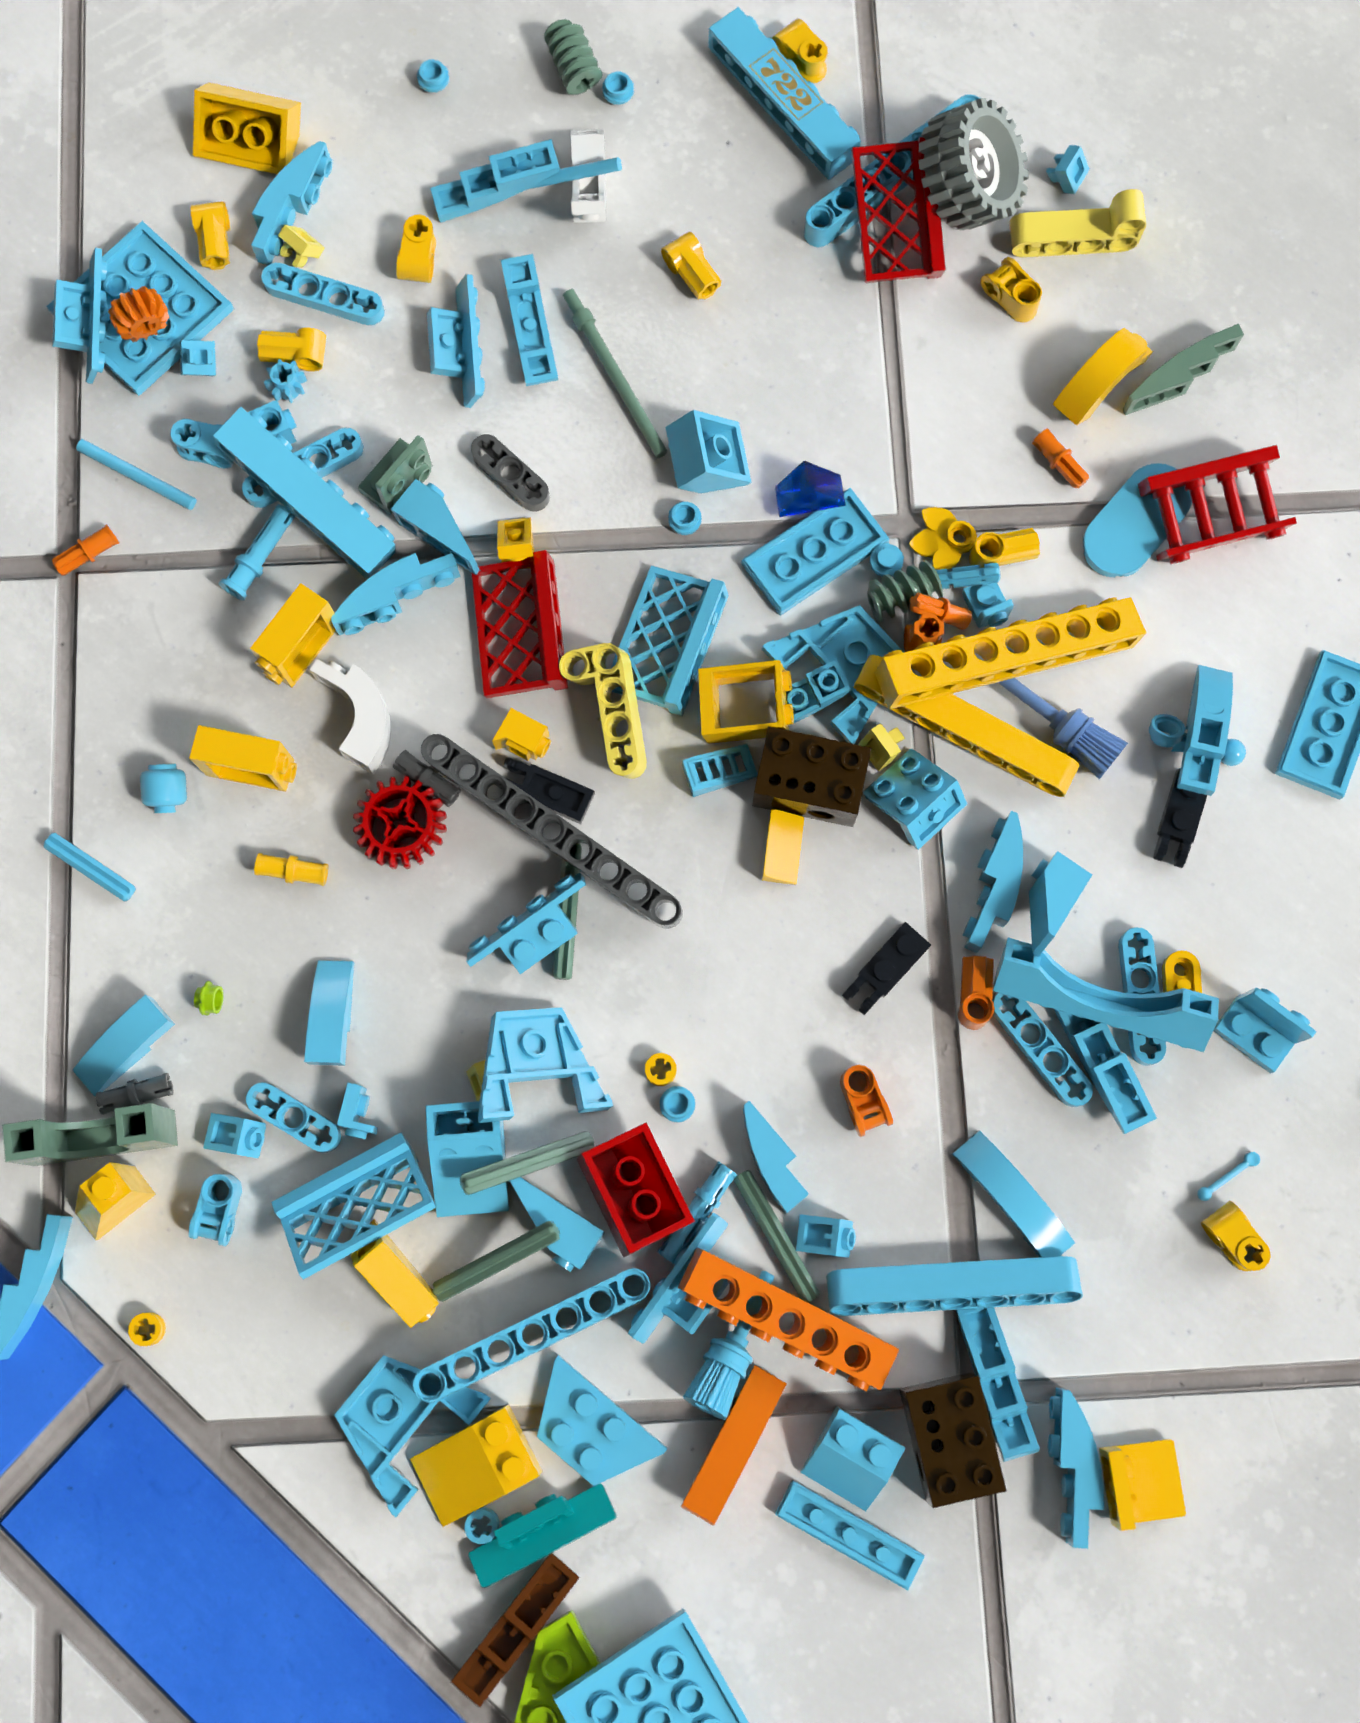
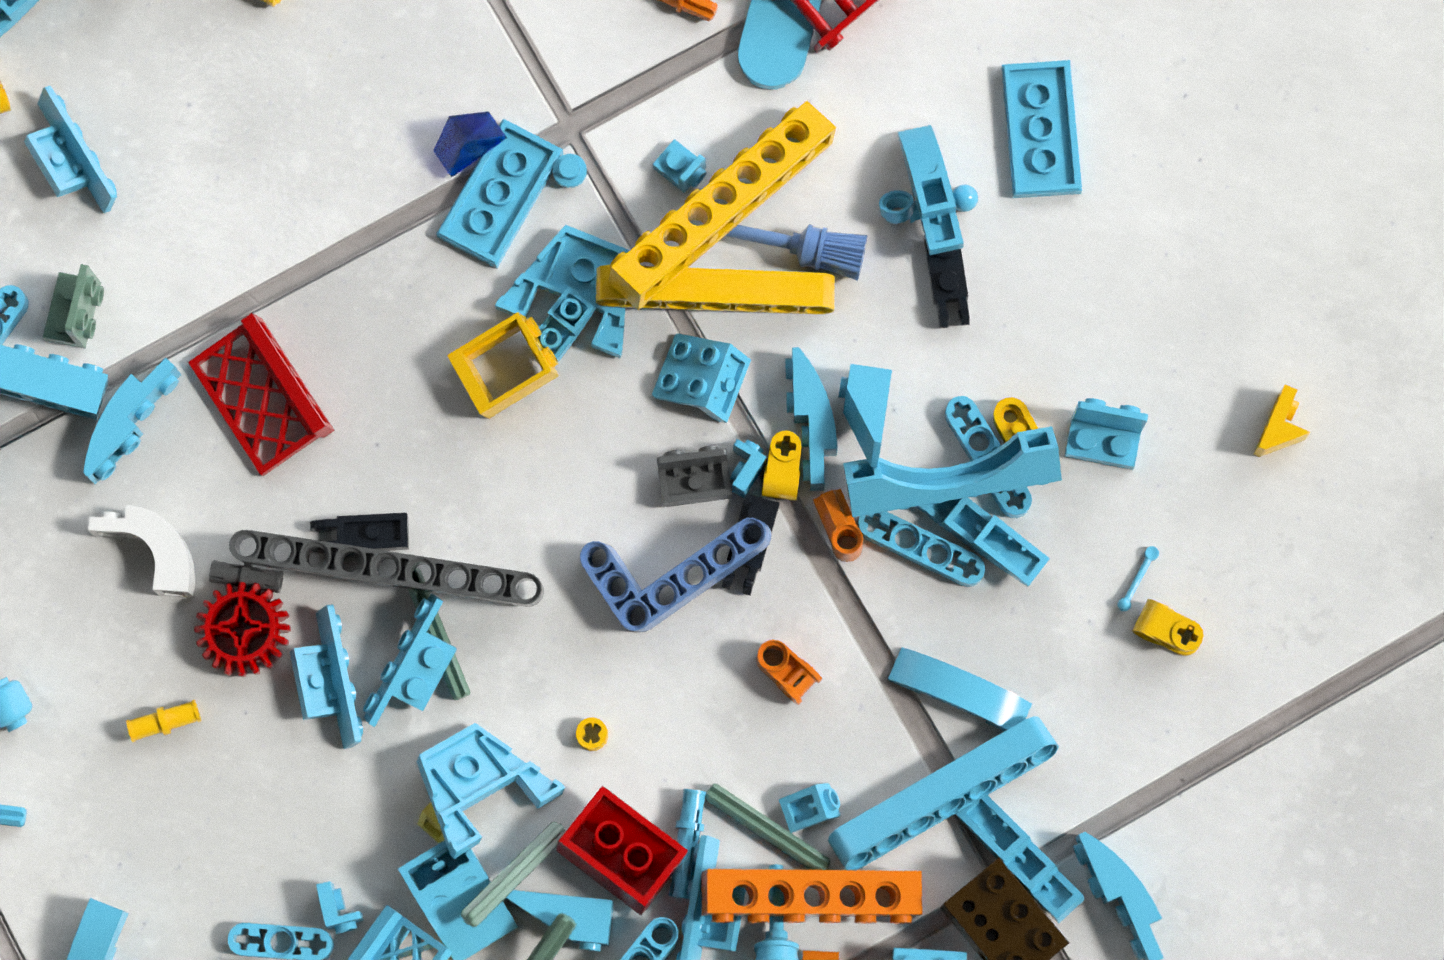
camera: 25 degrees left, 0 degrees up
yellow window [189,725,297,792] -> none
lime plate [194,981,224,1016] -> none
yellow window [250,583,336,688] -> none
medium azure slope [304,960,354,1066] -> none
medium azure slope [391,479,480,575] -> none
dark grey beam [471,434,550,512] -> none
yellow window [492,708,551,761] -> none
yellow slope [497,517,534,569] -> none
medium azure slope [501,254,559,386] -> none
light yellow beam [559,643,647,779] -> none
sand green bar [563,289,668,459] -> none
medium azure fence [611,566,729,716] -> none
medium azure plate [660,1086,695,1123] -> none
medium azure slope [666,410,752,494] -> none
medium azure plate [668,502,702,535] -> none
medium azure slope [682,744,758,797] -> none
medium azure slope [743,1101,809,1214] -> none
dark brown piece [752,726,871,827] -> none
yellow slope [762,809,805,885] -> none
light yellow tile [858,724,905,771] -> none
sand green piece [867,560,943,623] -> none
orange piece [904,613,944,652] -> none
yellow plate [909,507,977,570] -> none
orange axle [909,593,972,630] -> none
medium azure axle [936,563,1001,589] -> none
yellow piece [969,528,1040,568] -> none
yellow bracket [1099,1439,1186,1531] -> none
none -> medium azure bracket [289,604,363,749]
none -> medium blue beam [580,518,771,632]
none -> dark grey bracket [657,446,733,508]
none -> medium azure bracket [730,439,766,498]
none -> yellow piece [761,430,802,501]

